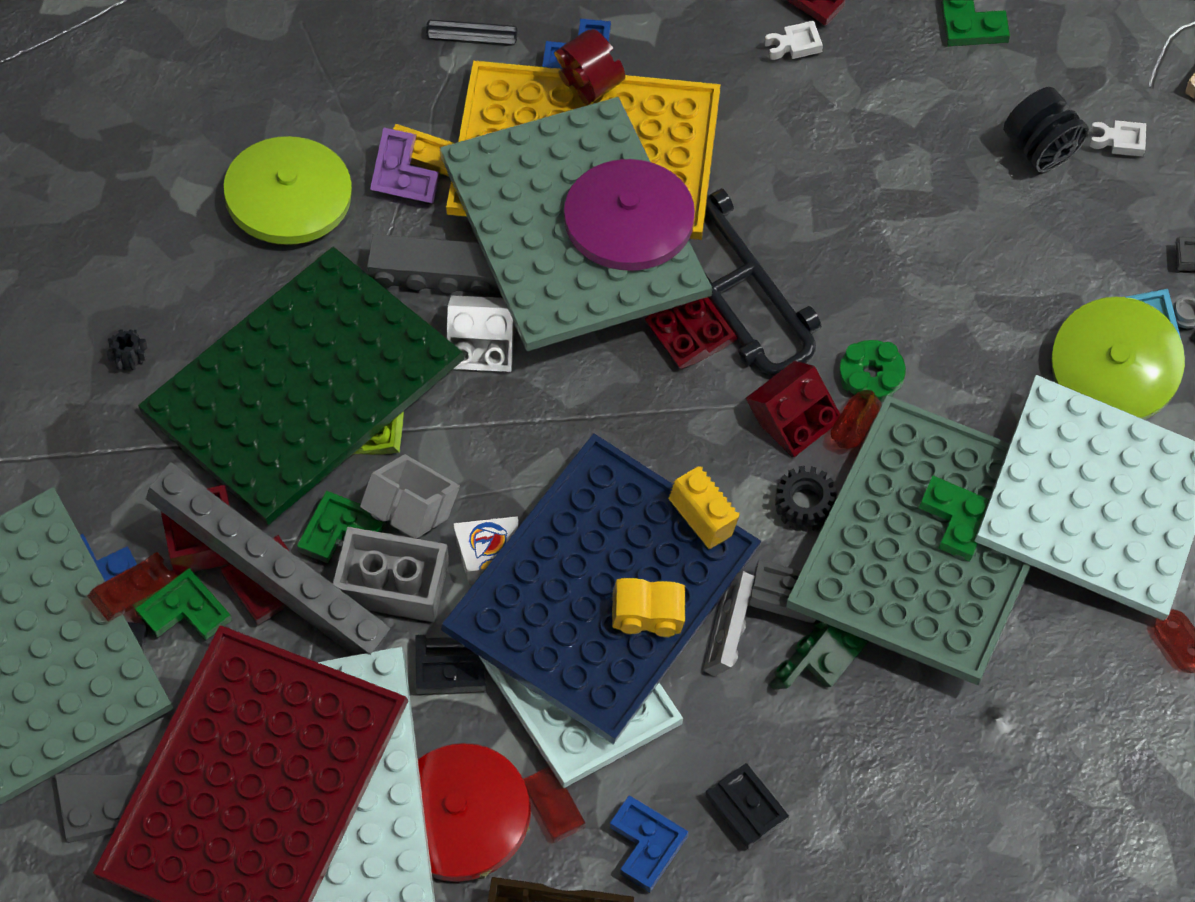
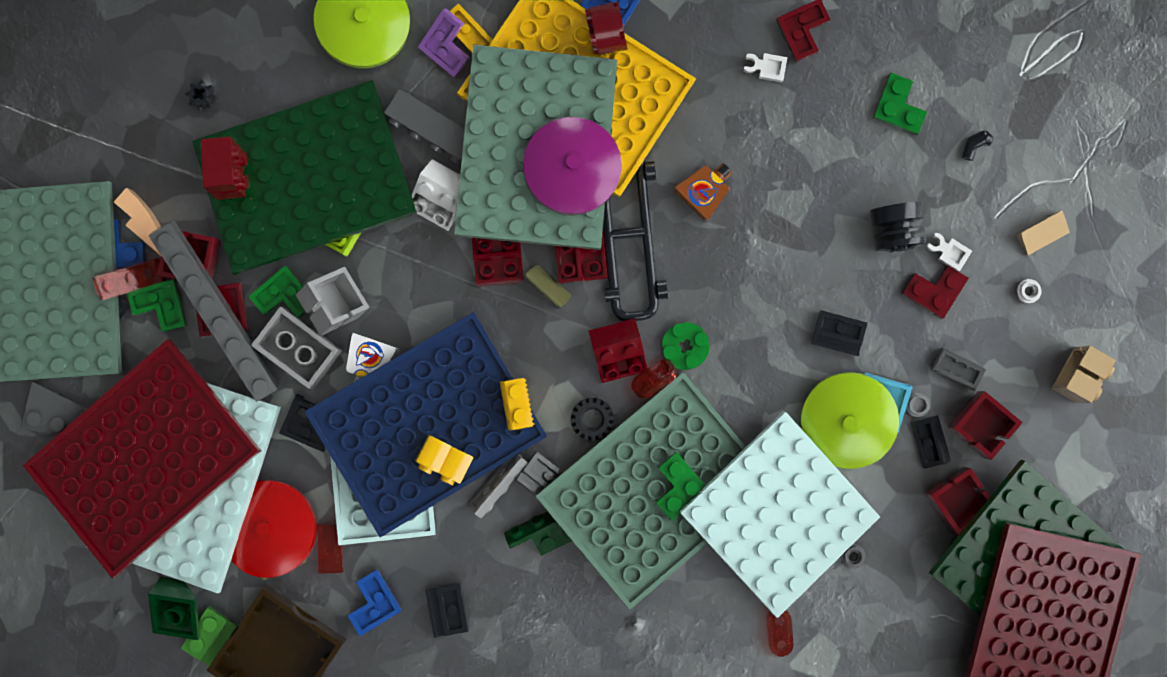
camera: 25 degrees right, 25 degrees up
none -> light nougat slope [114,188,161,256]
none -> dark red piece [201,137,249,200]
none -> dark red slope [472,238,524,287]
none -> olive slope [525,265,571,308]
none -> dark orange torso [674,163,732,222]
none -> black plate [811,310,868,357]
none -> dark red plate [901,266,969,319]
none -> black arm [962,131,994,161]

